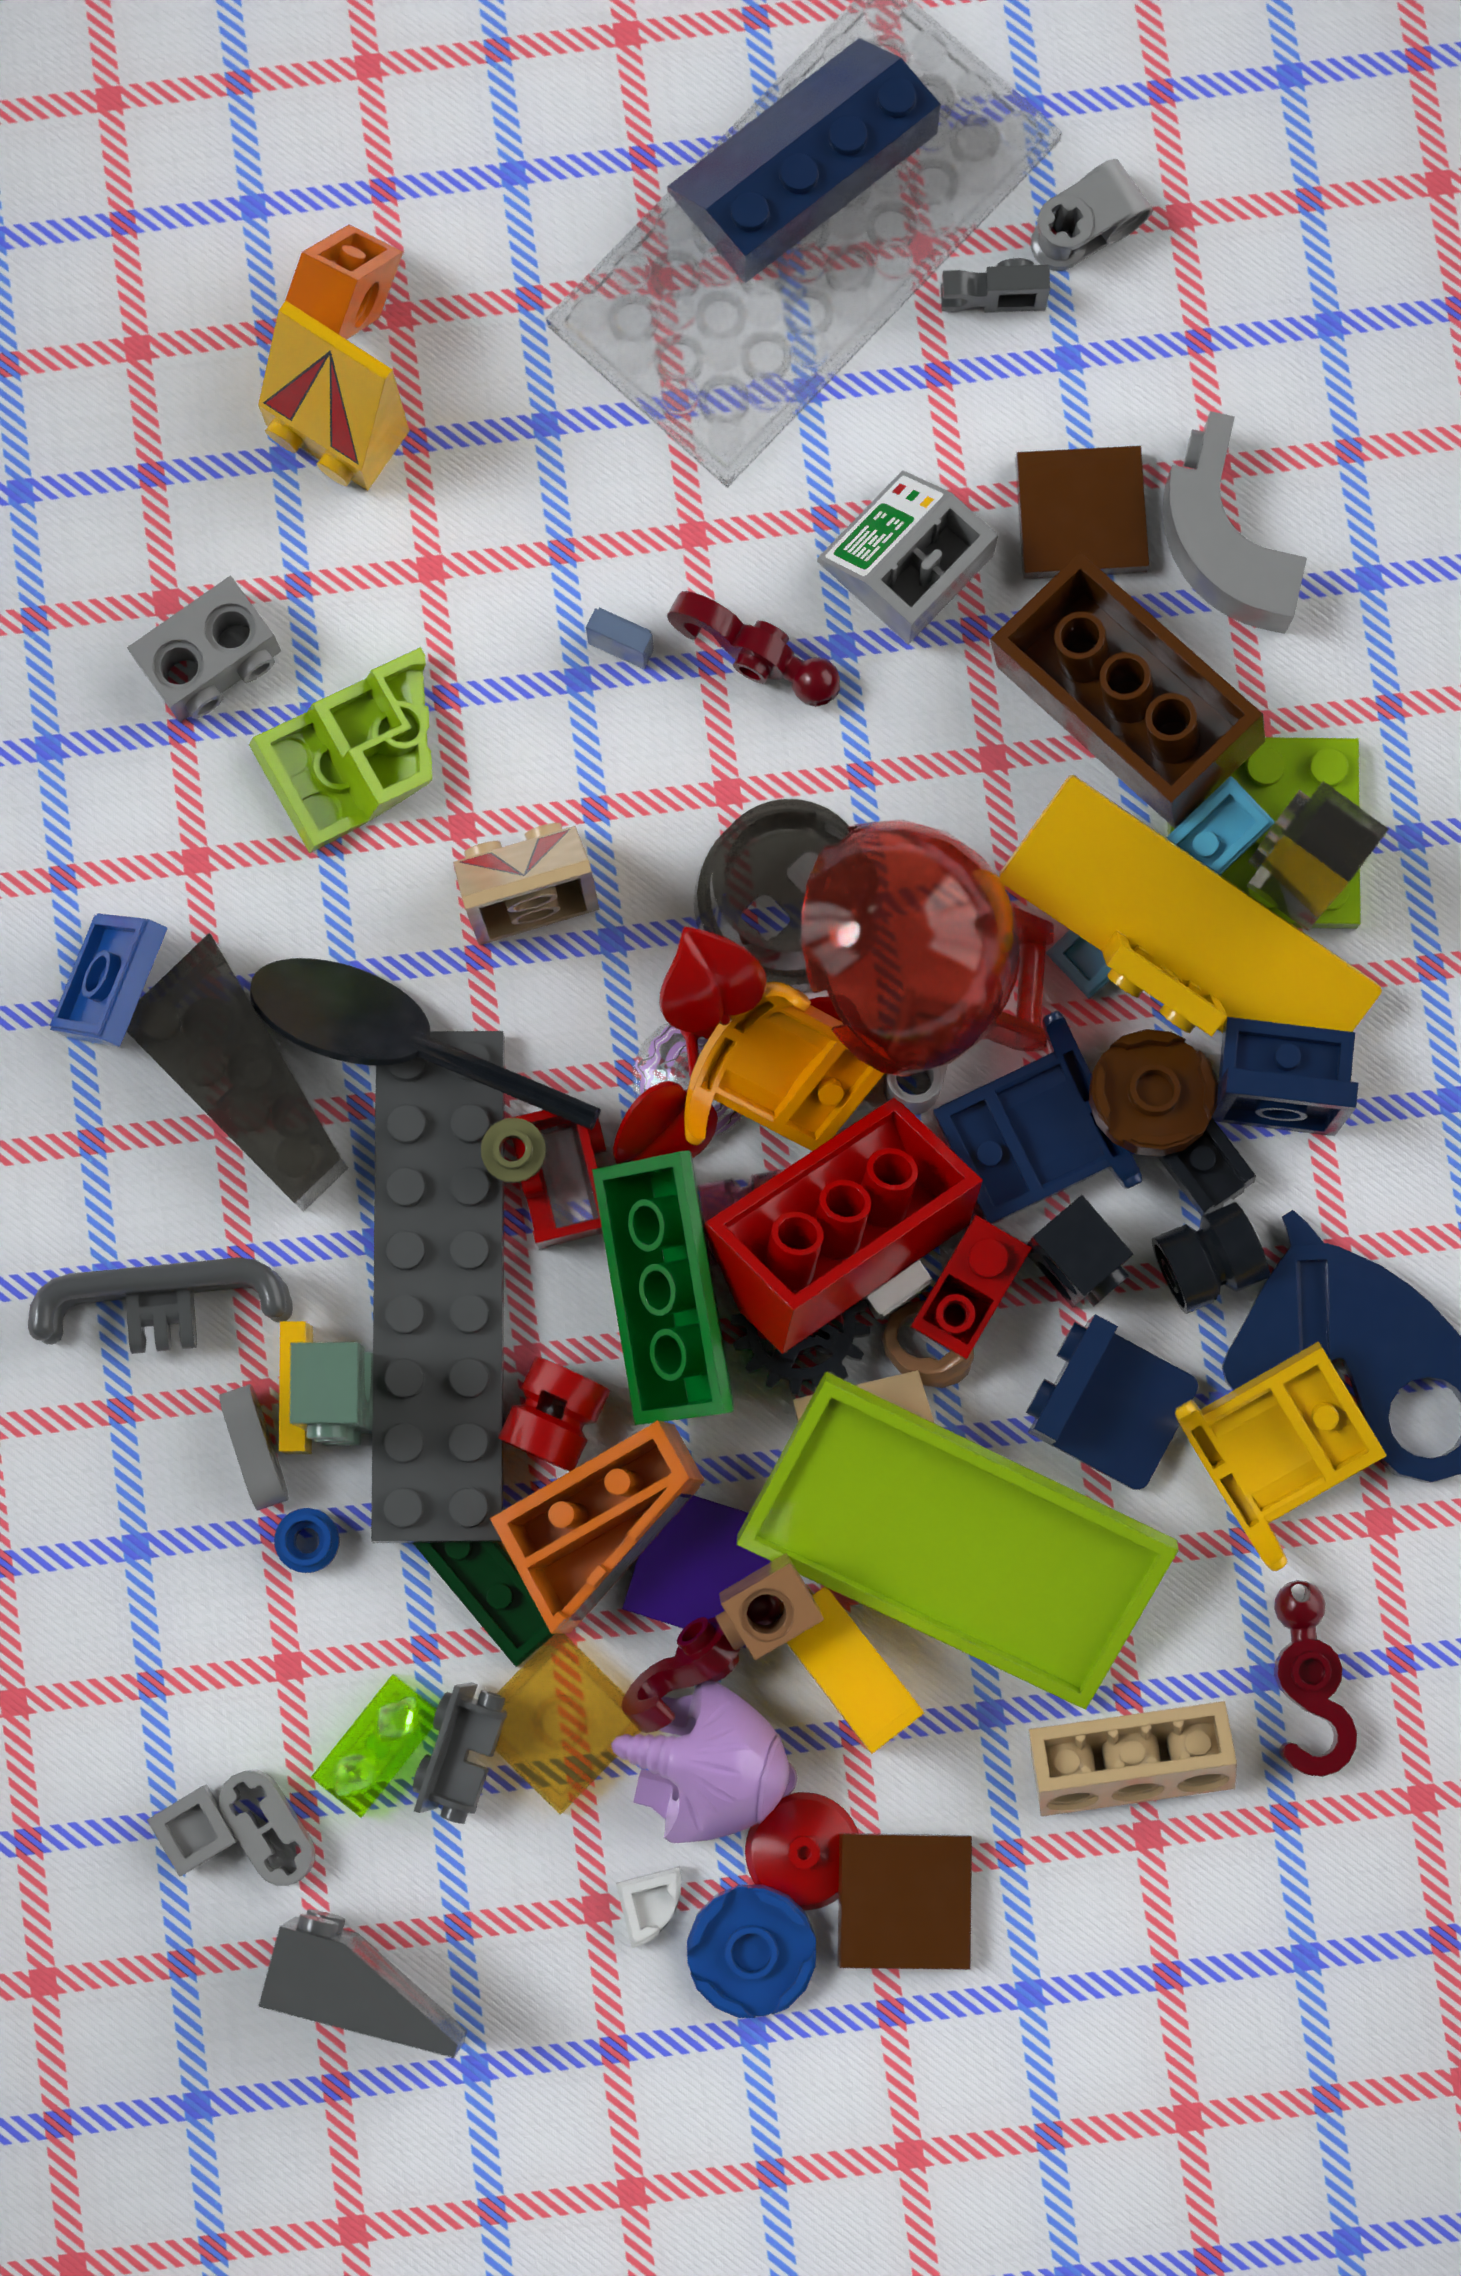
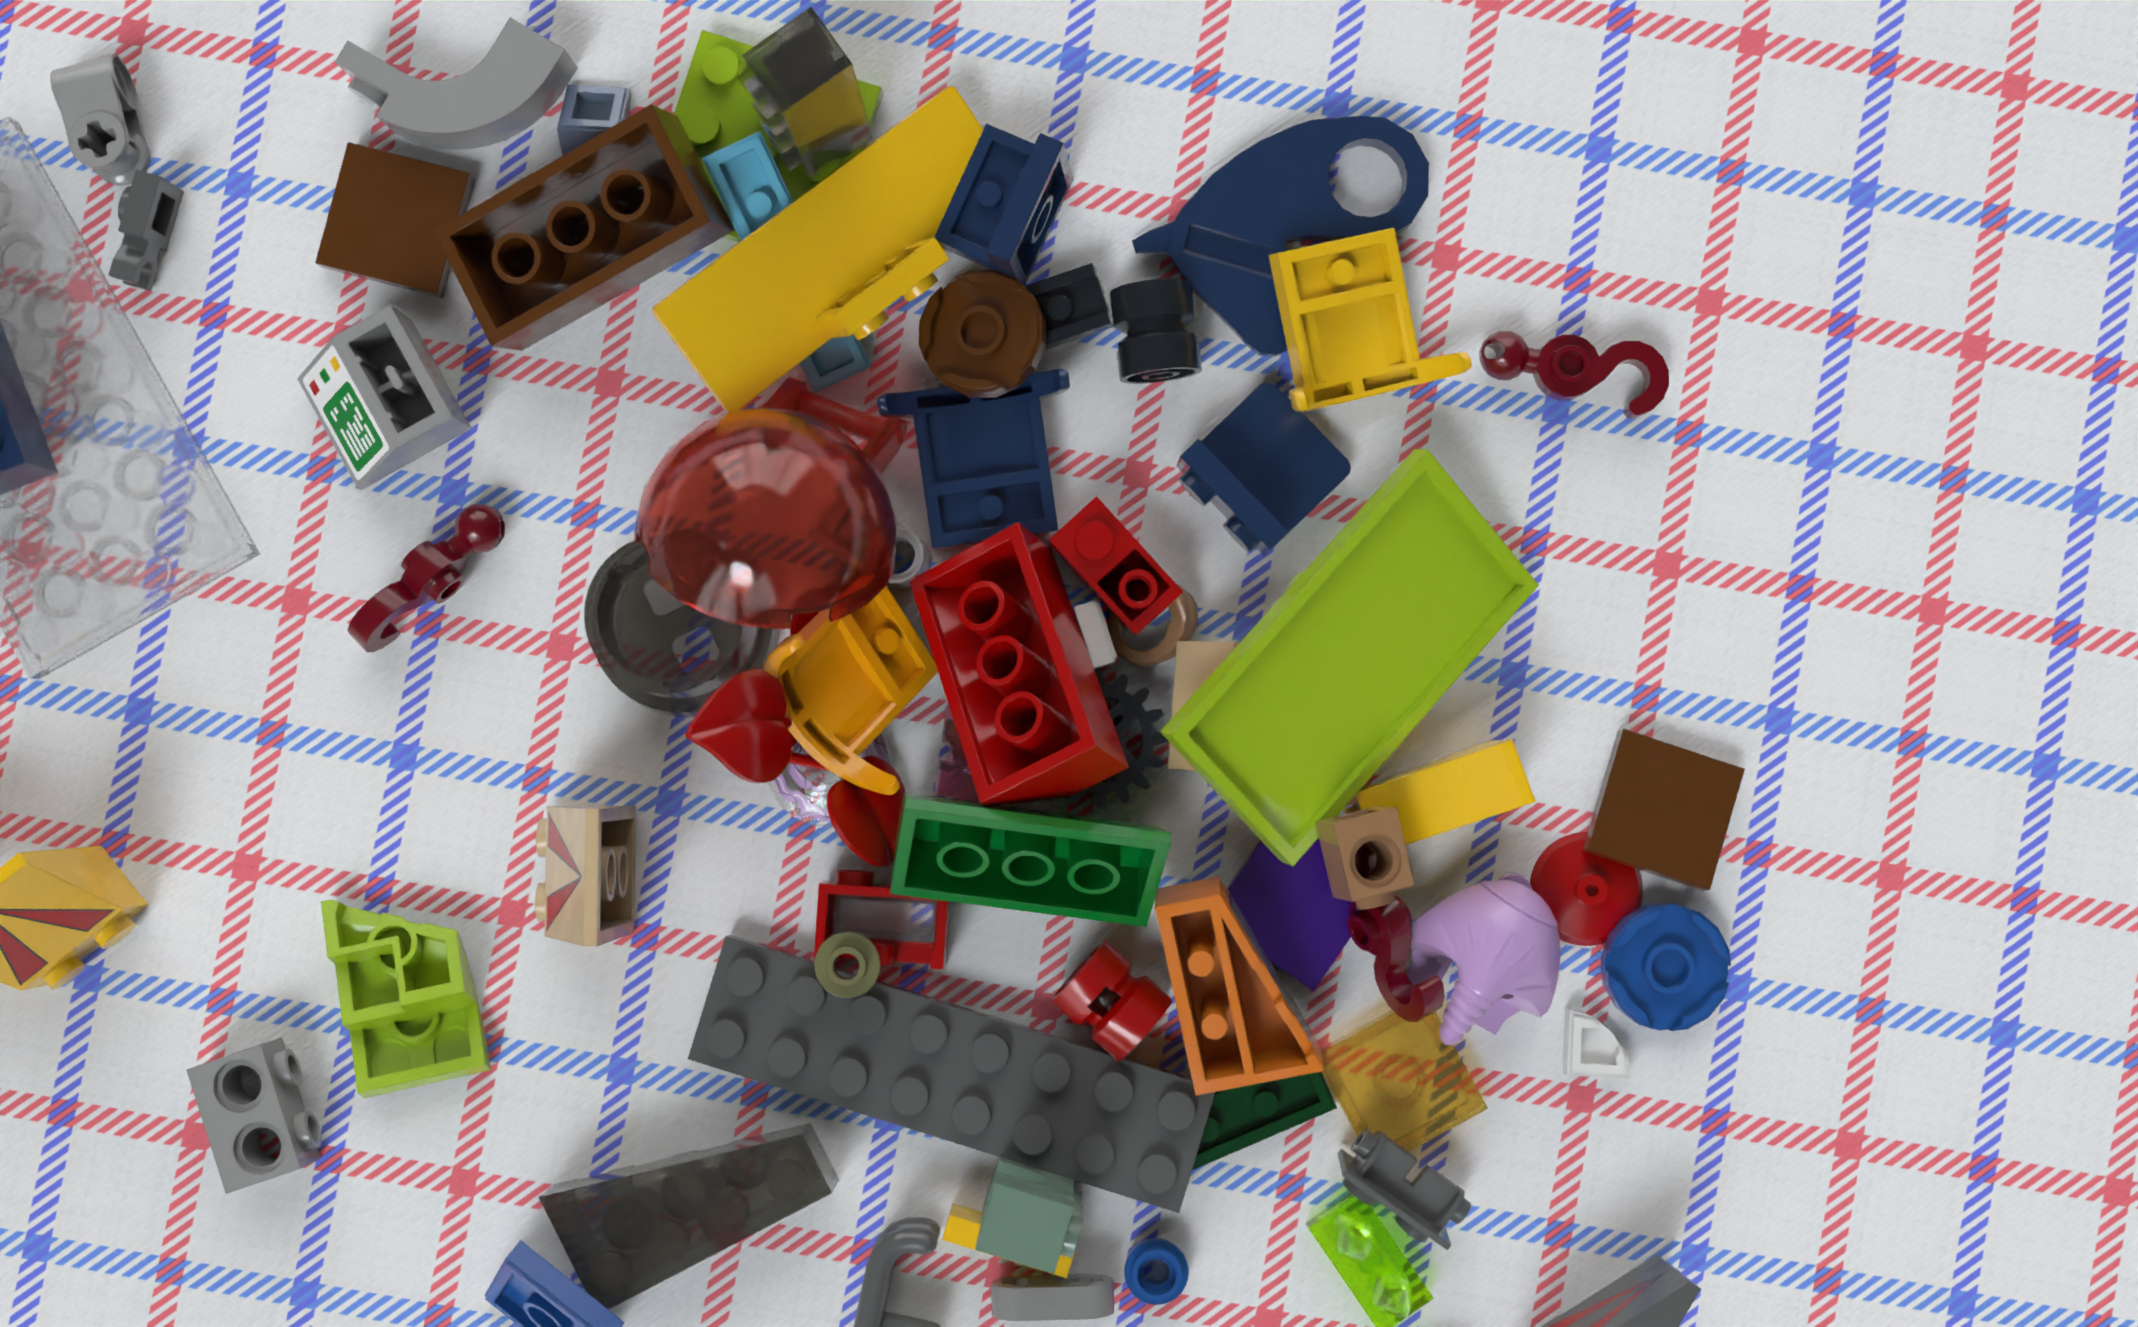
camera: 75 degrees left, 5 degrees up
black piece [250,958,601,1130] -> none
sand blue tile [586,607,654,670] -> none
black brick [1027,1195,1134,1308] -> none
tan brick [1029,1701,1237,1817] -> none
none -> sand blue slope [557,85,631,156]

